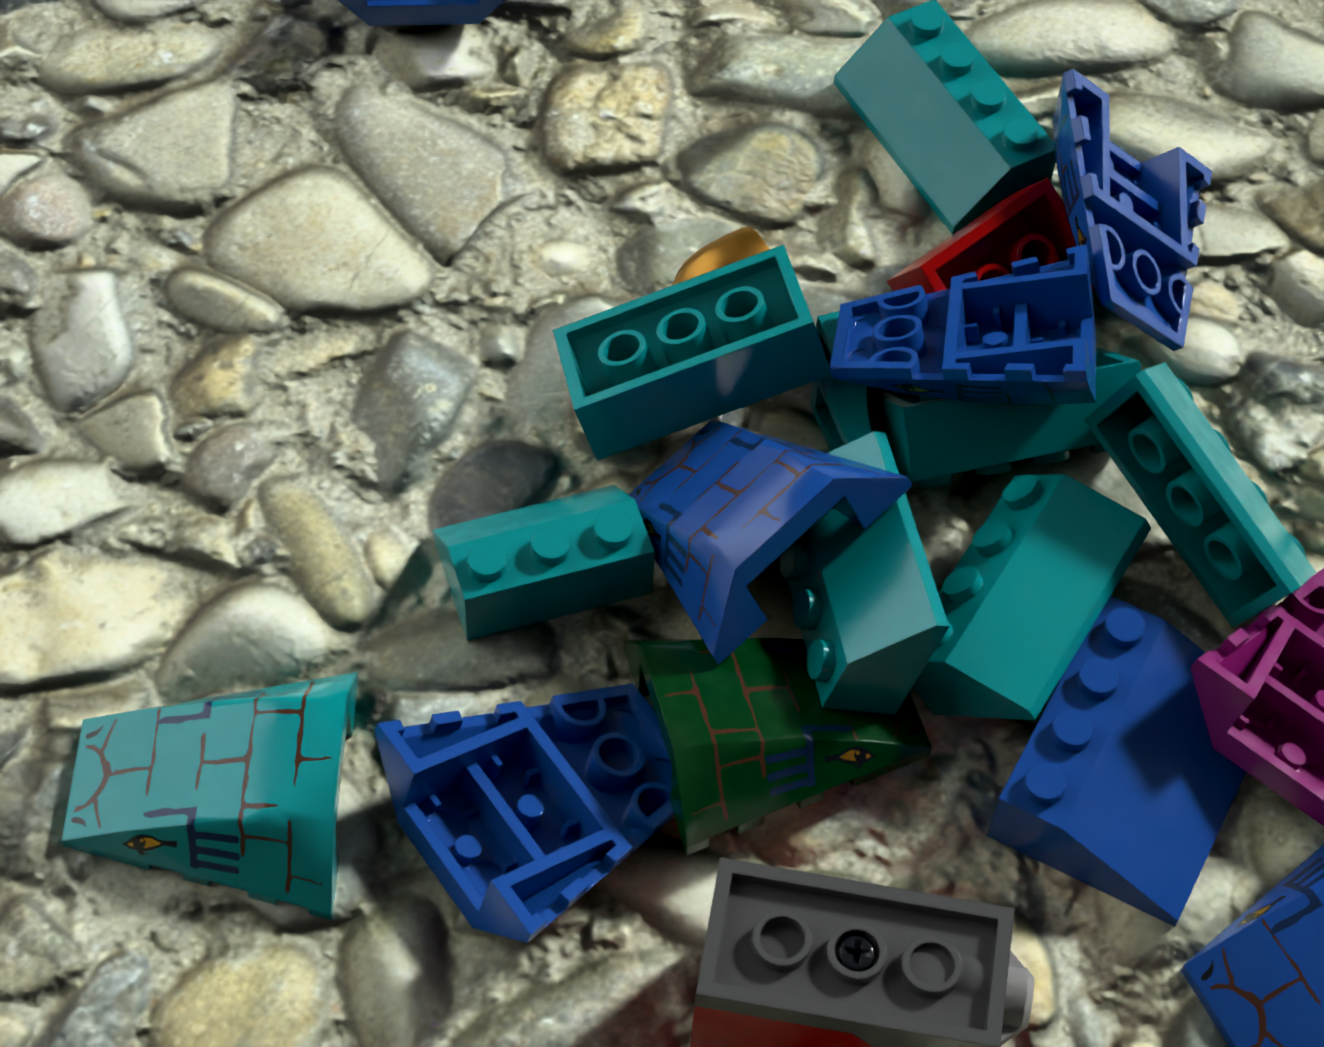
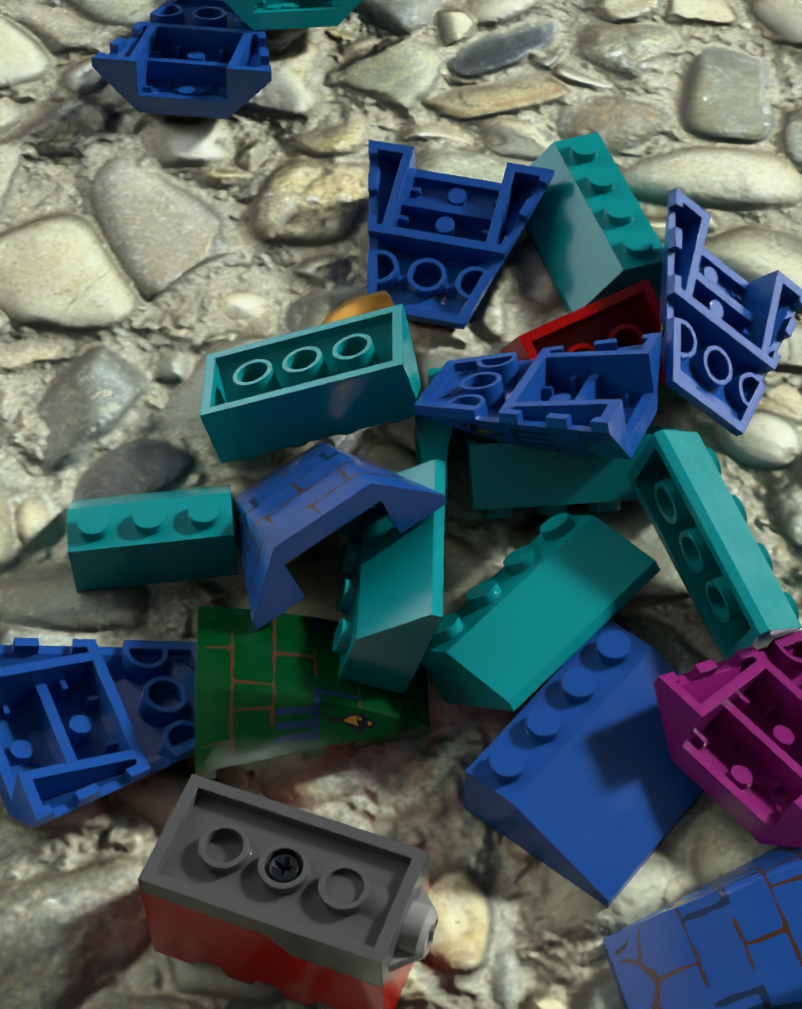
camera: 15 degrees right, 5 degrees down
none -> blue wedge [367,139,554,330]

